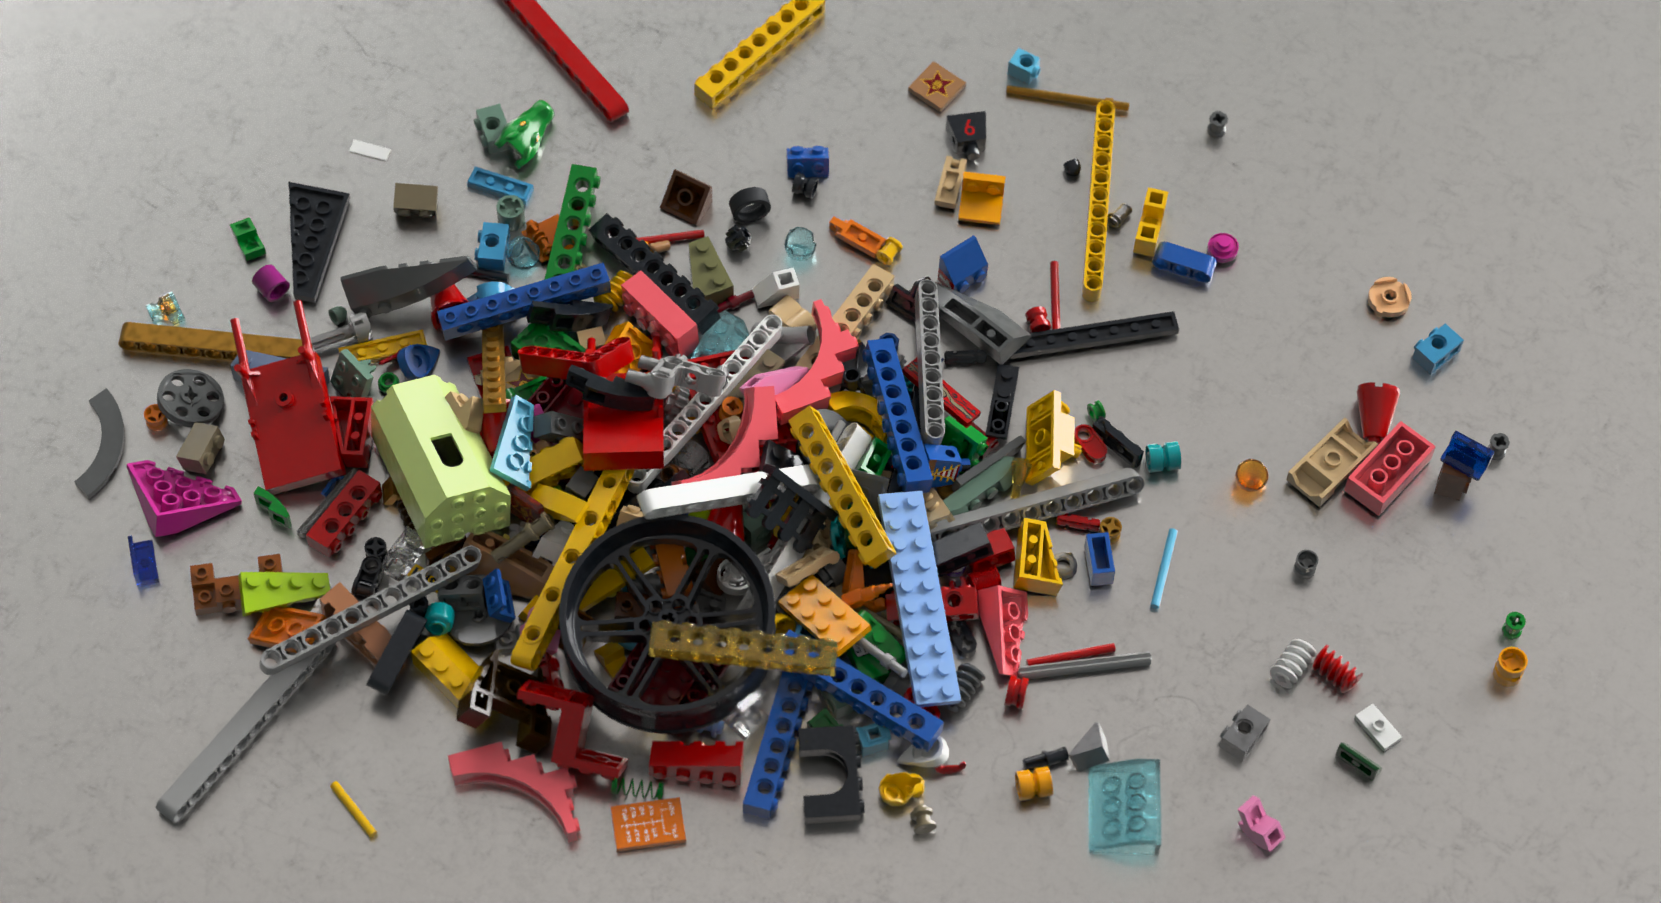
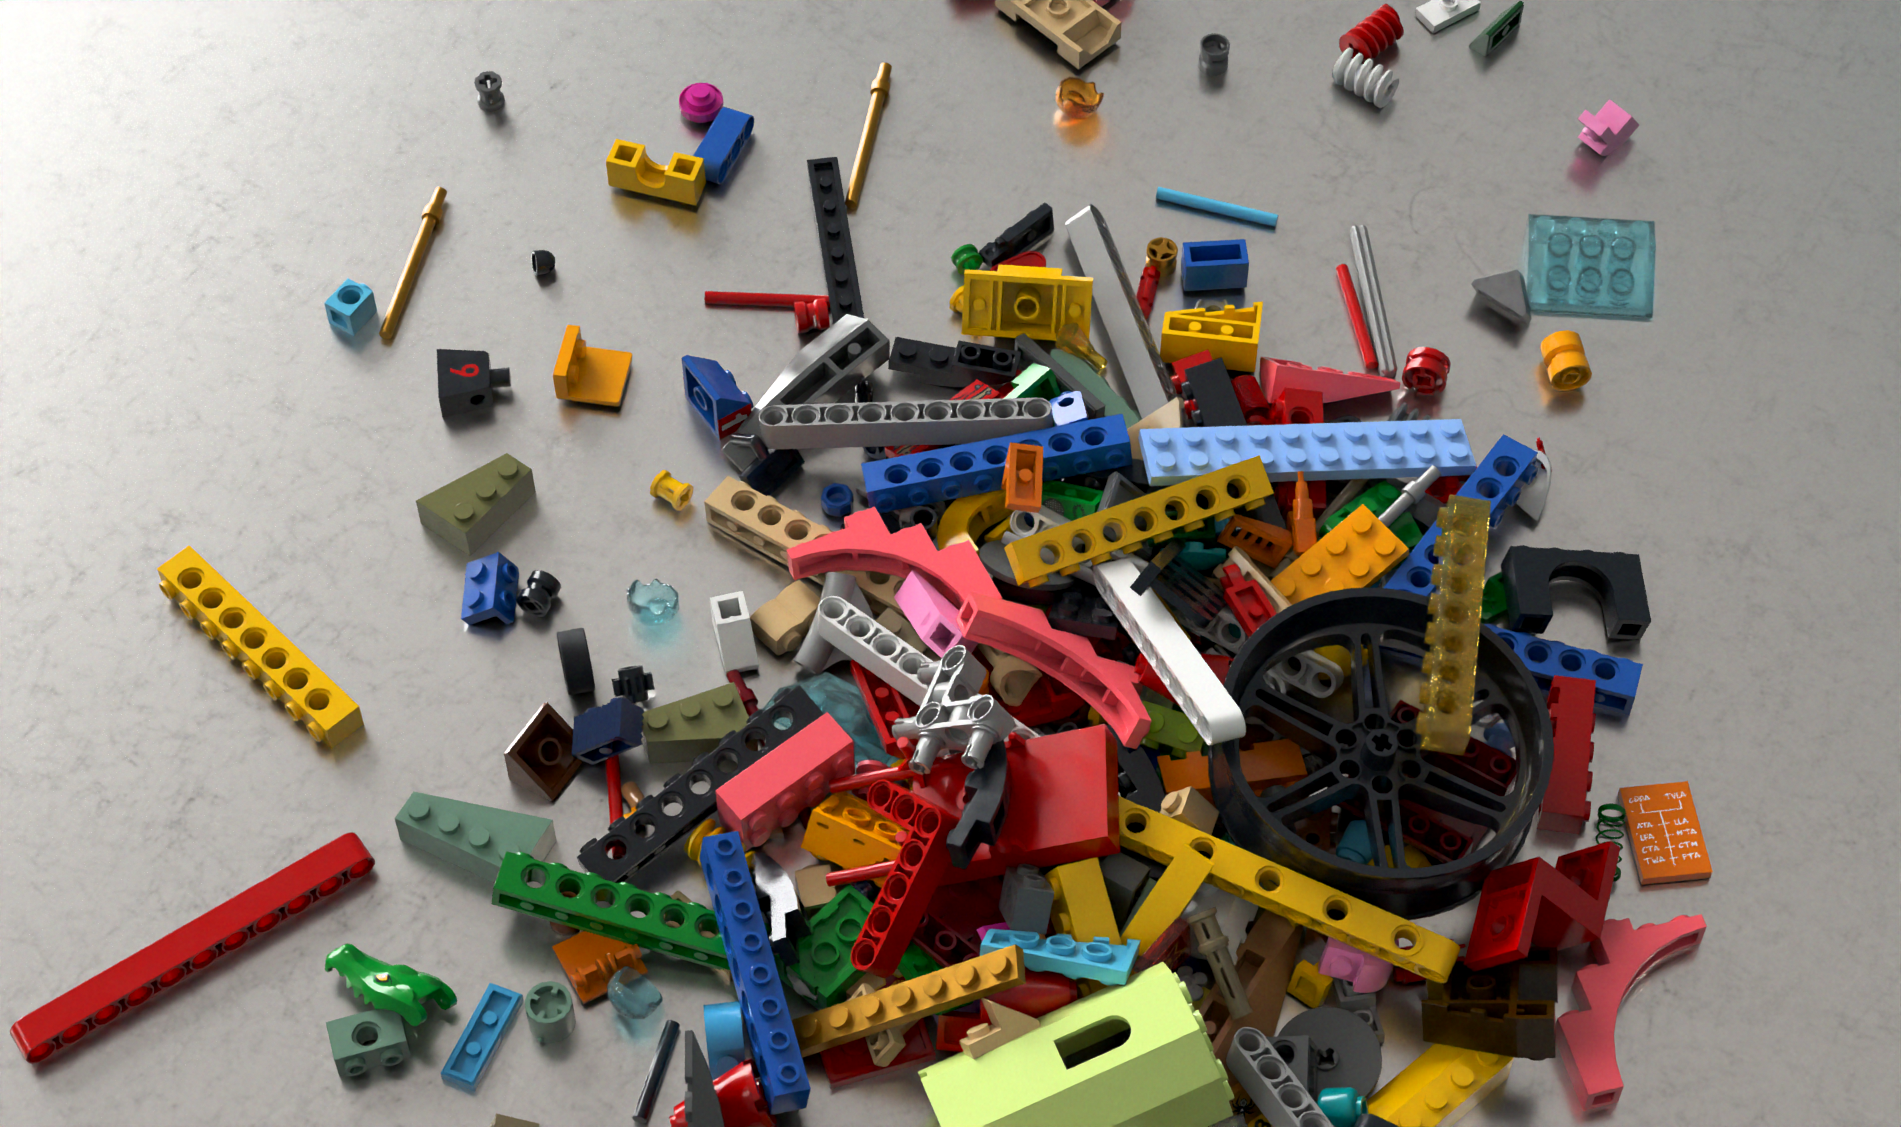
camera: 85 degrees left, 5 degrees down
dark azure brick [474,222,510,271] -> none
blue bracket [482,569,516,623] -> none
orange hinge [829,216,886,258] -> none
medium azure window [855,723,891,757] -> none
yellow hair [879,772,925,807] -> none
medium nougat tile [908,61,966,113] -> none
dark tan wheel [910,805,937,834] -> none
tan plate [934,155,967,209] -> none
black axle [1023,746,1069,771] -> none
yellow beam [1082,100,1115,302] -> none
flat silver pin [1107,202,1132,228] -> none
teal wheel [1145,441,1182,473] -> none
flat silver brick [1220,704,1270,762] -> none
none -> sand green wedge [395,791,557,885]
none -> olive wedge [416,453,536,556]
none -> dark blue brick [572,697,644,765]
none -> pearl gold bar [845,63,892,208]
none -> orange slope [1001,442,1043,513]
none -> red plate [1220,563,1277,638]

